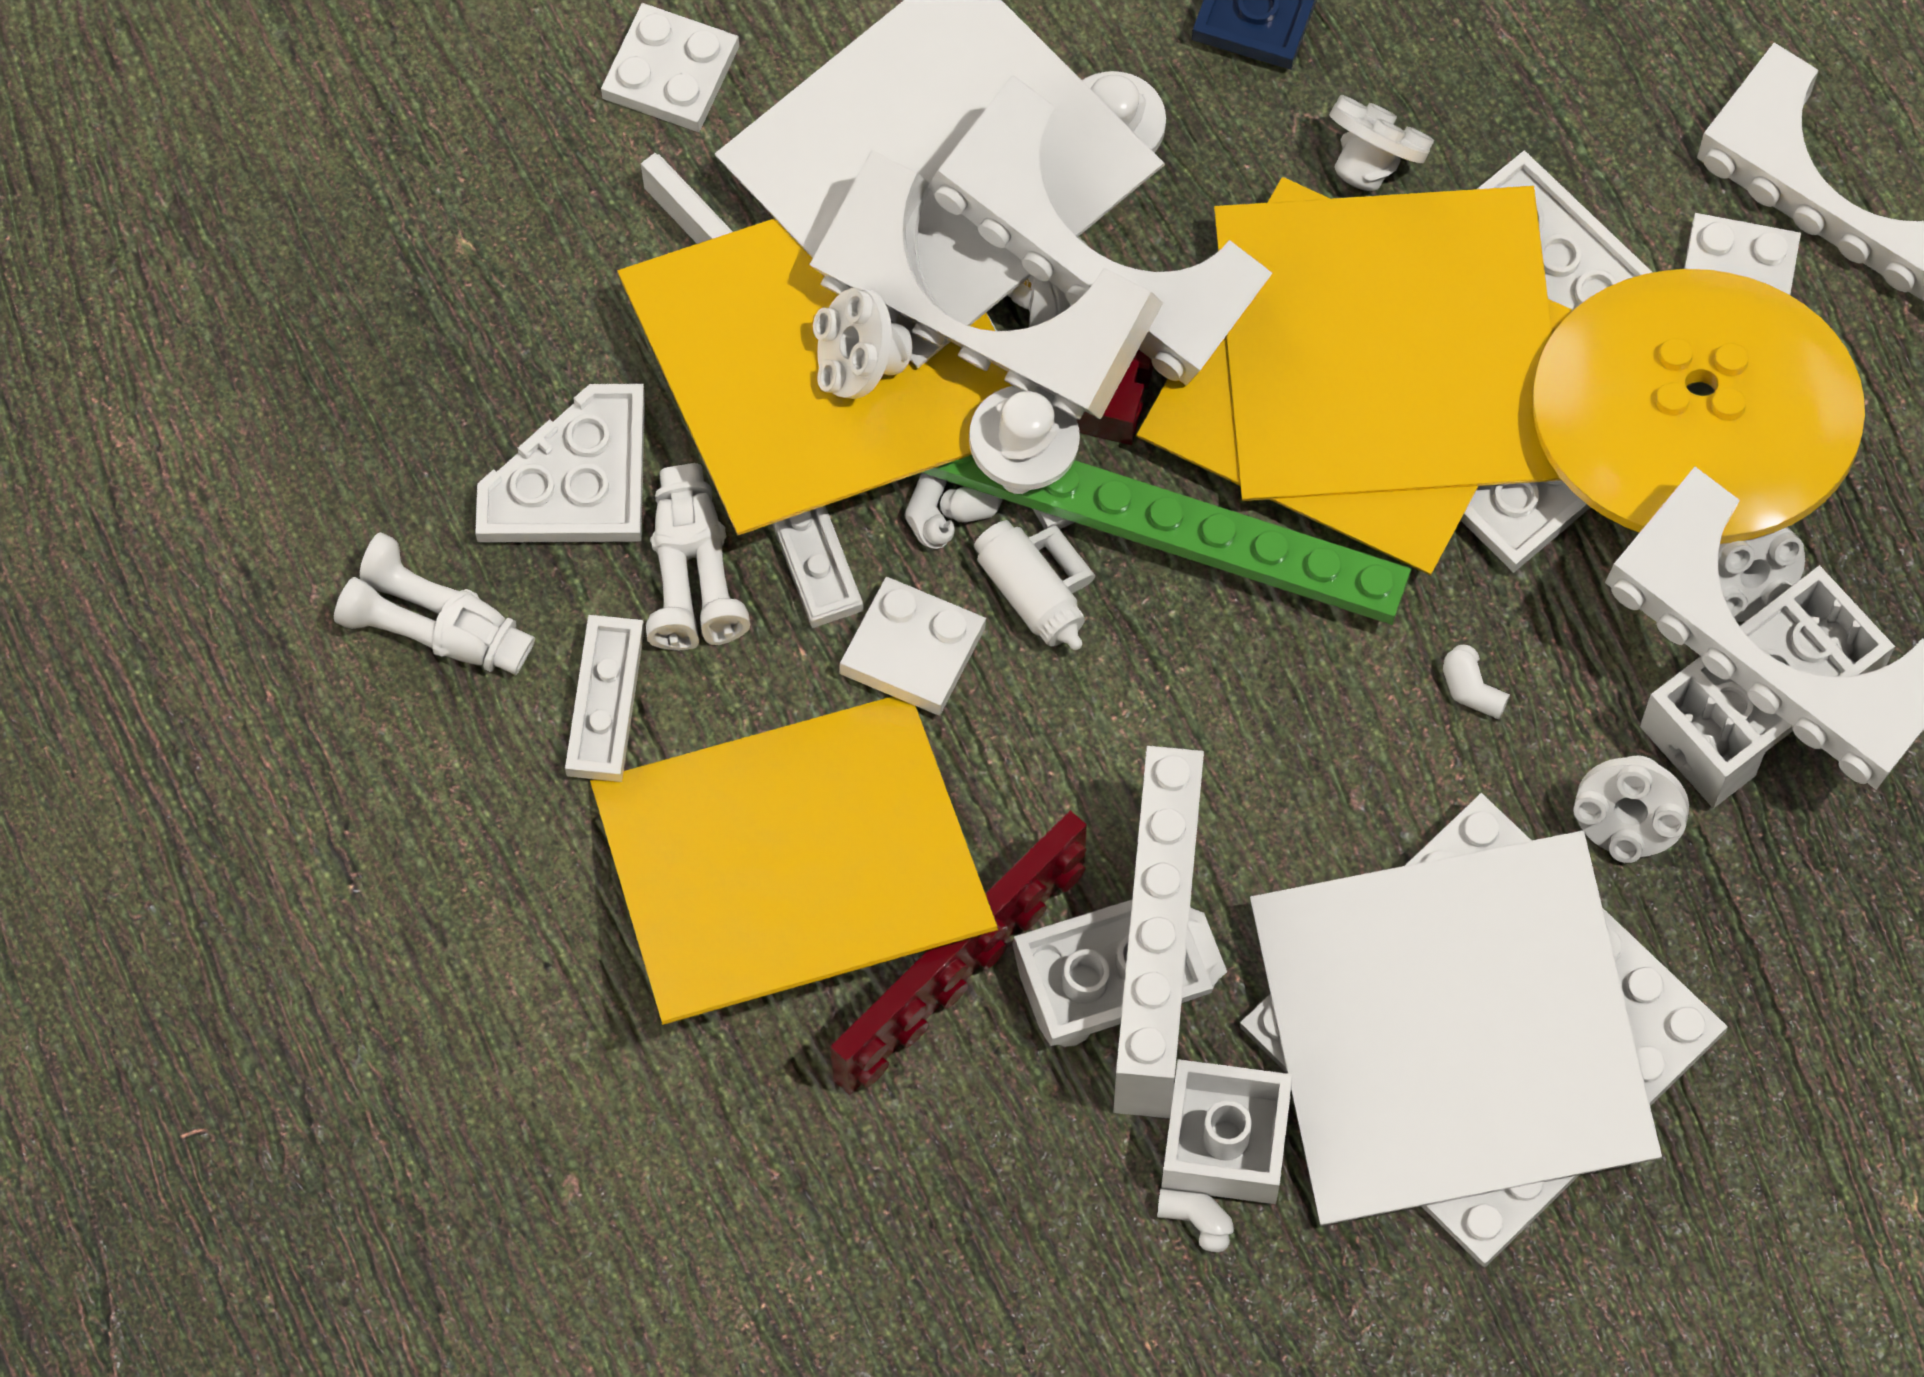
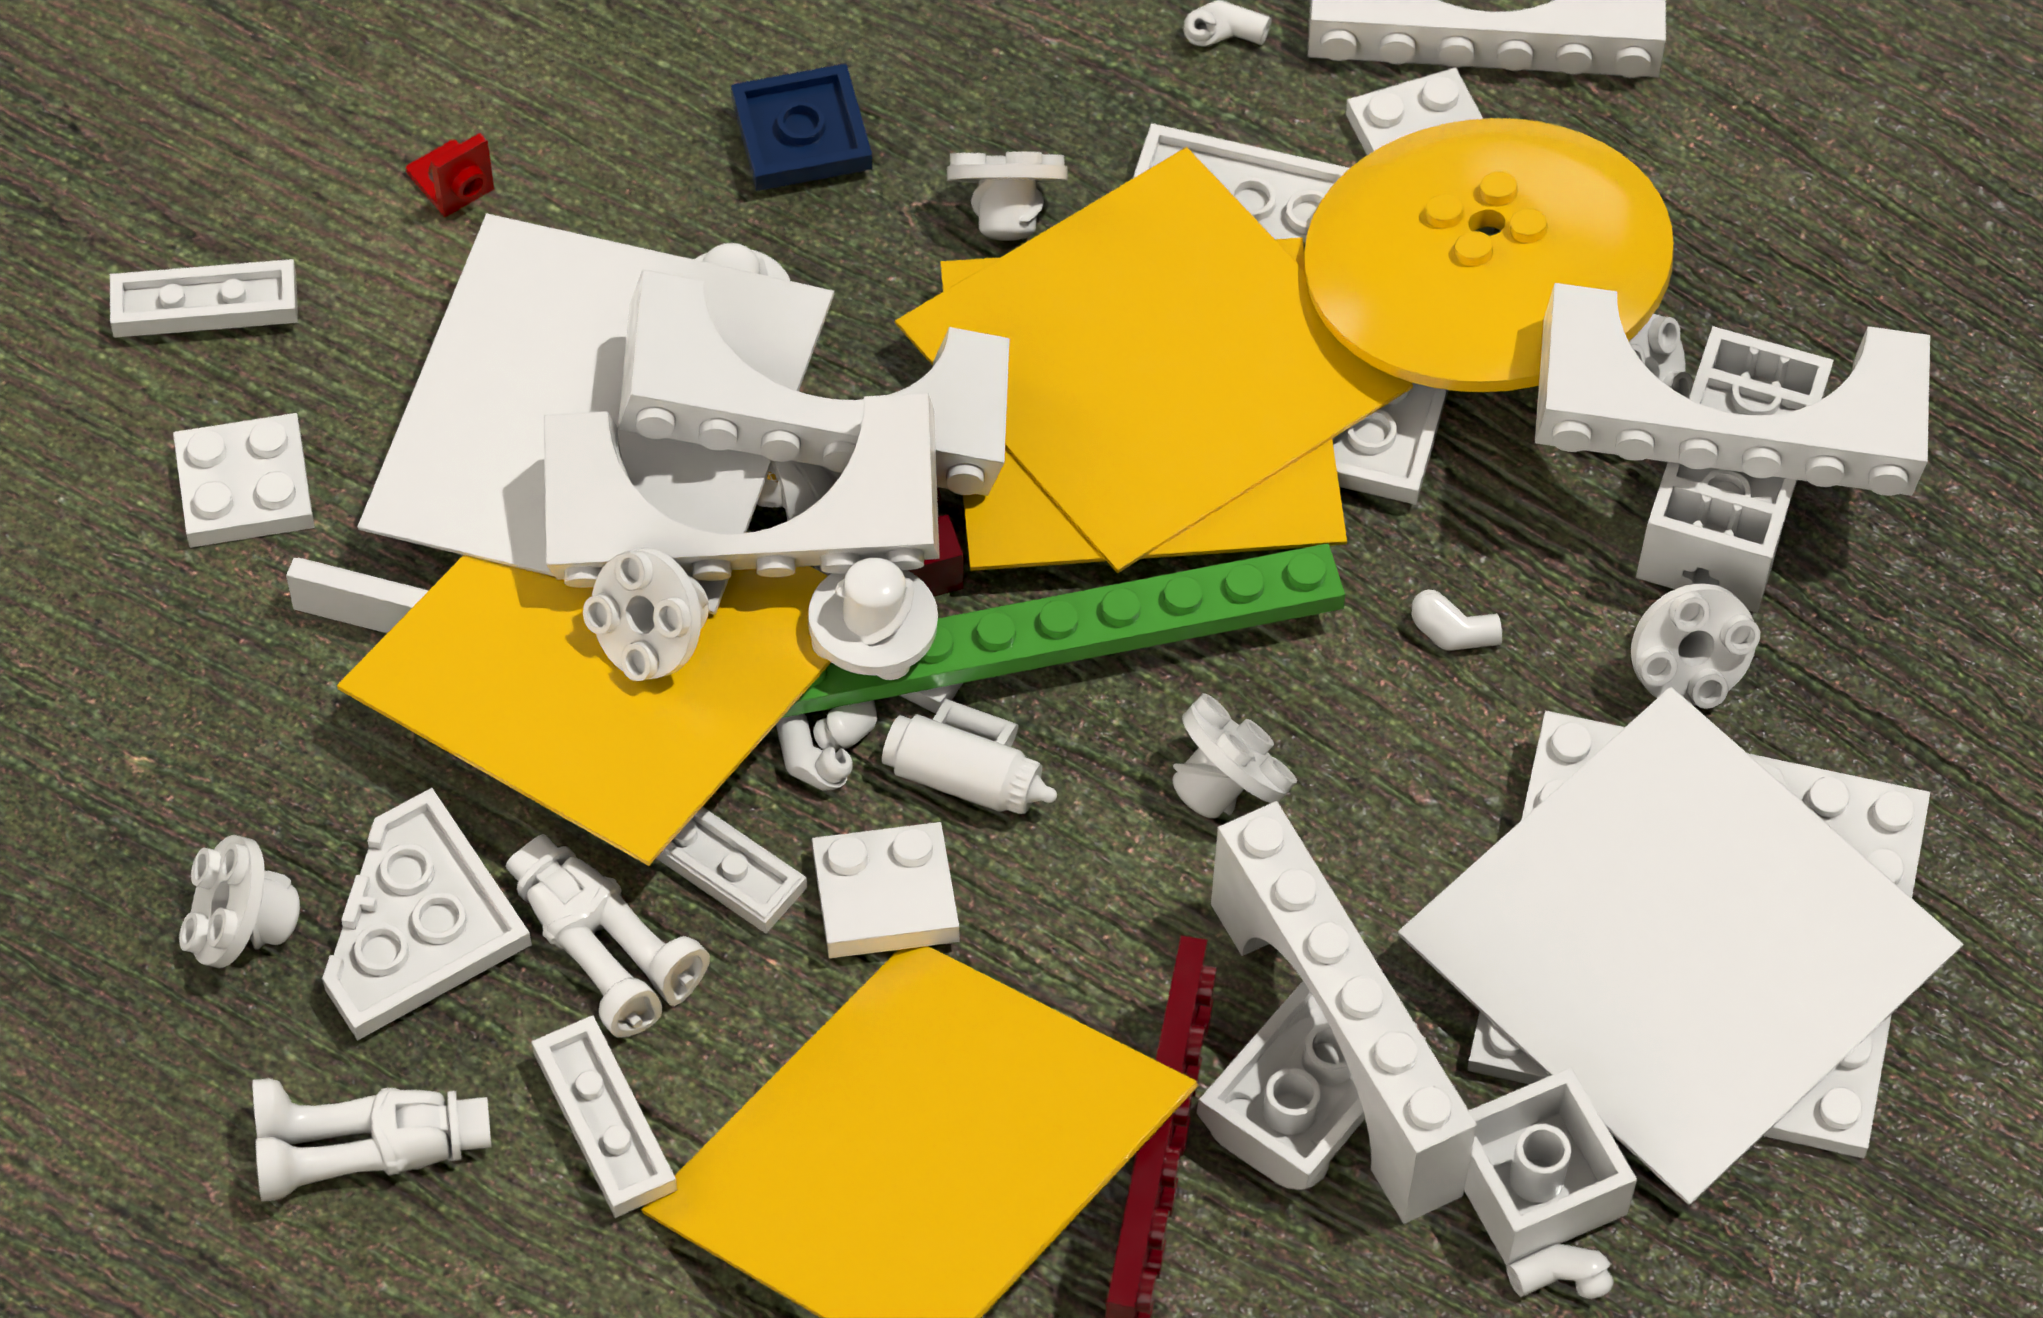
camera: 35 degrees left, 10 degrees down
none -> white plate [179,835,300,968]
none -> white plate [1173,693,1297,818]
none -> white arm [1184,0,1272,46]

